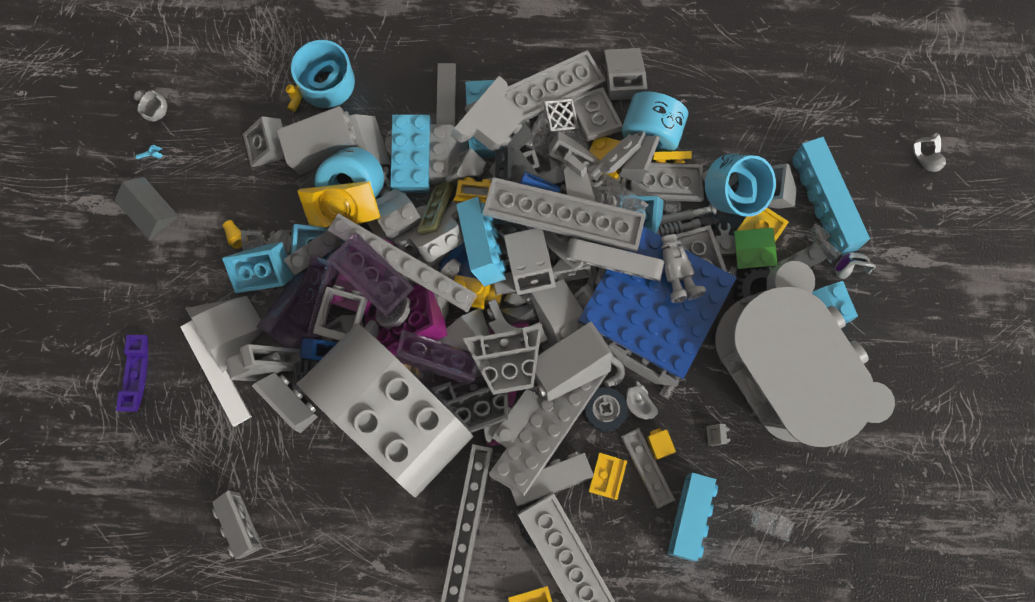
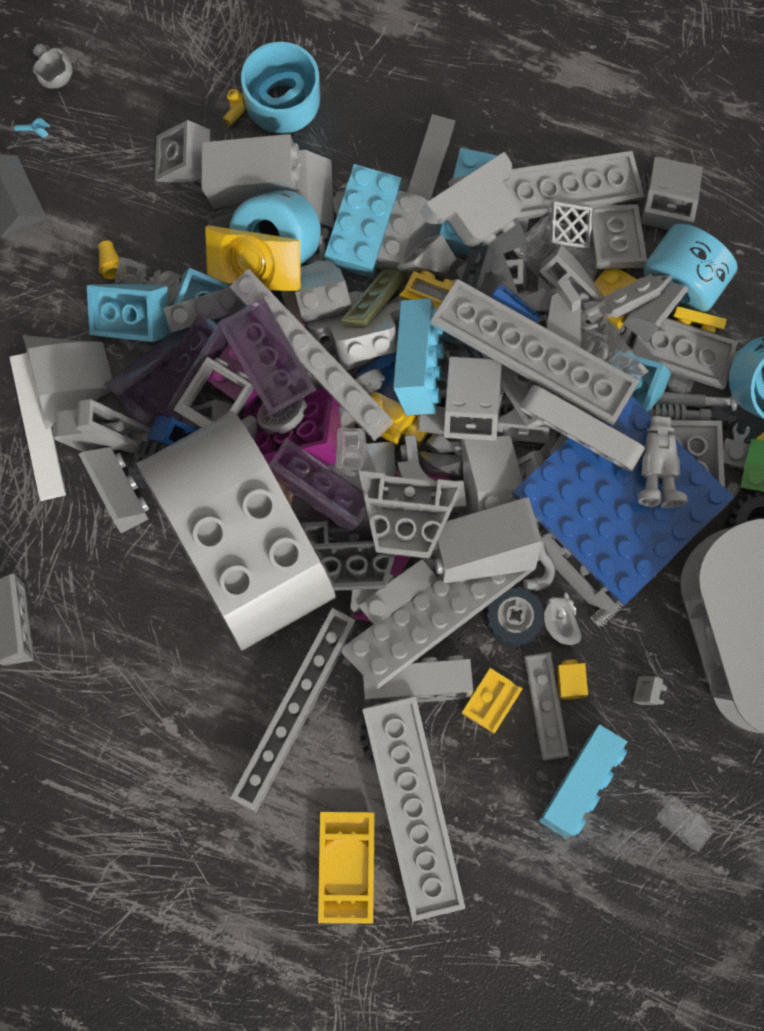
camera: 15 degrees right, 0 degrees up
none -> clear slope [336,428,369,477]

